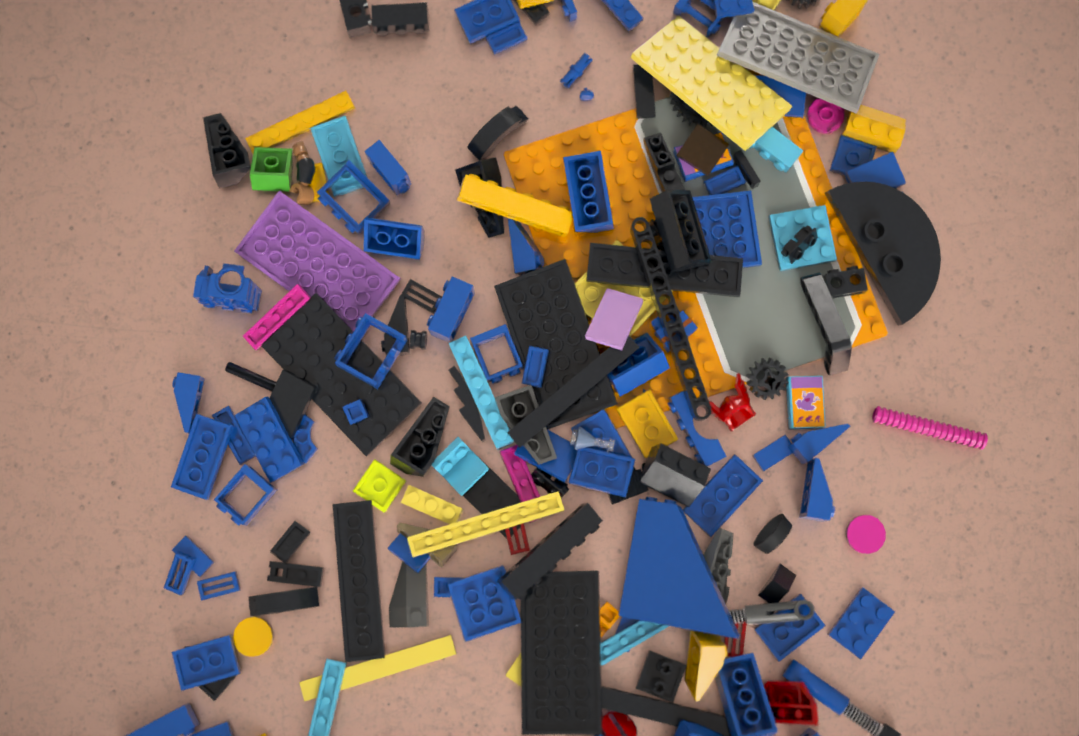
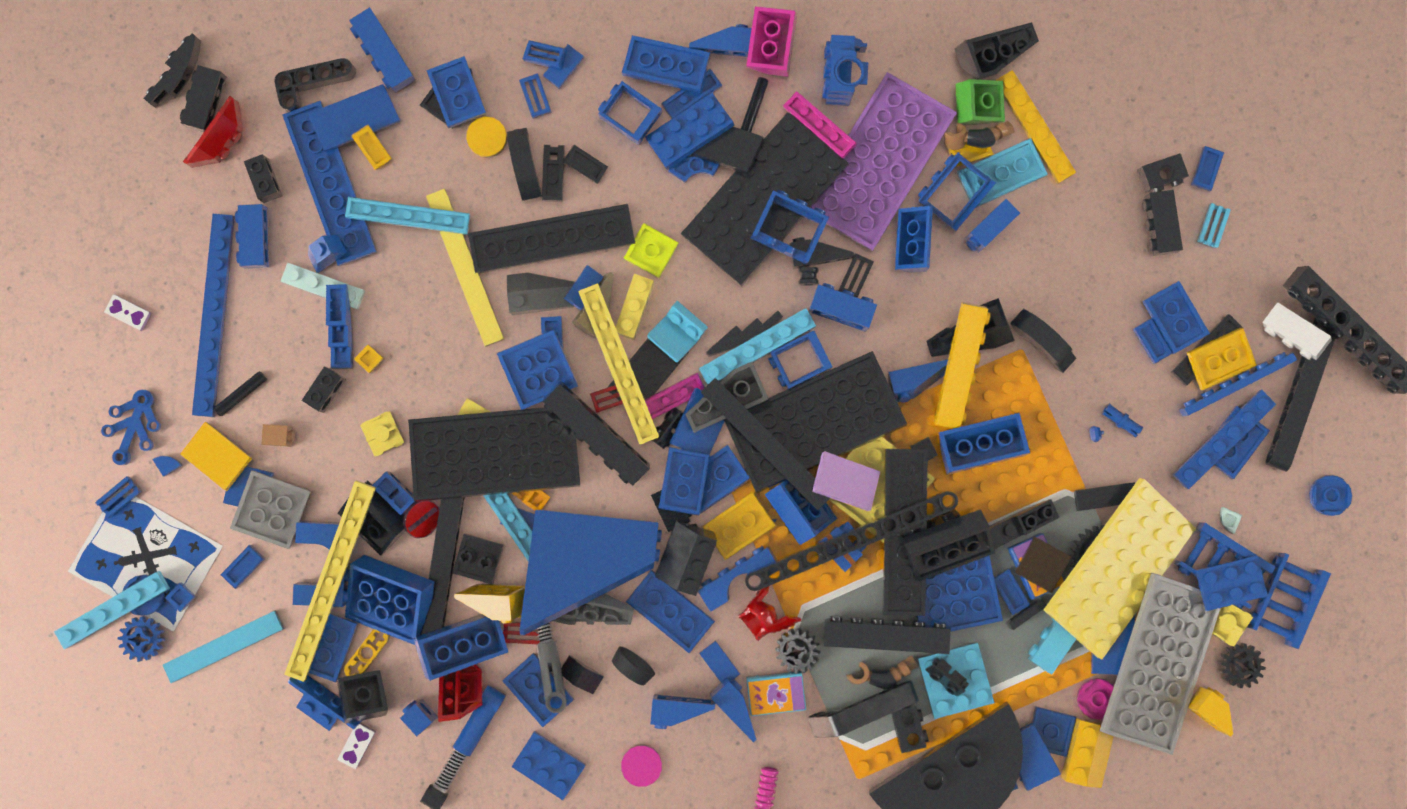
camera: 85 degrees right, 5 degrees up
blue plate [343,399,369,425] -> none
black wedge [390,397,450,477] -> none
blue tile [521,346,549,387] -> none
piece [570,427,615,452] -> none
none -> dark pink slope [746,6,797,77]
none -> black brick [824,616,951,654]
none -> piece [846,655,918,690]
none -> black tile [910,437,938,460]

